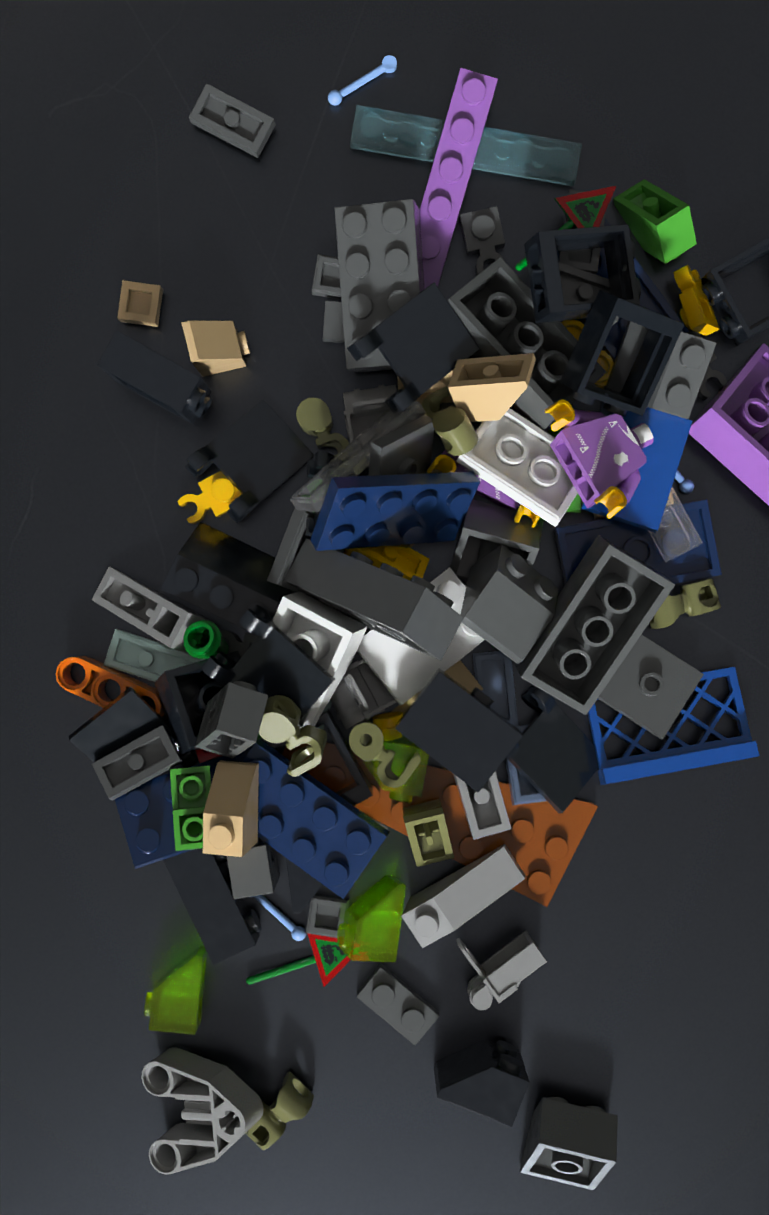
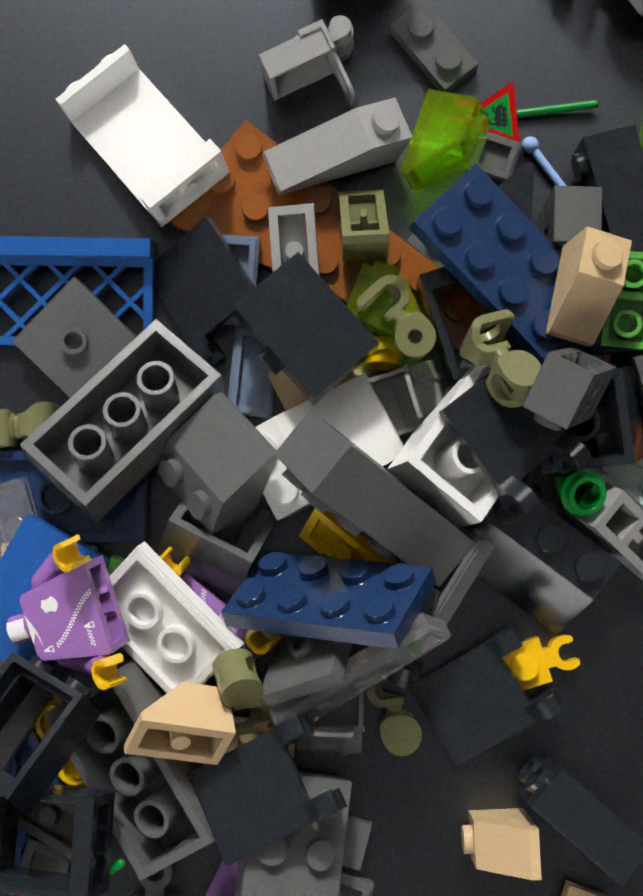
camera: 160 degrees left, 5 degrees down
none -> white panel [55,44,230,228]

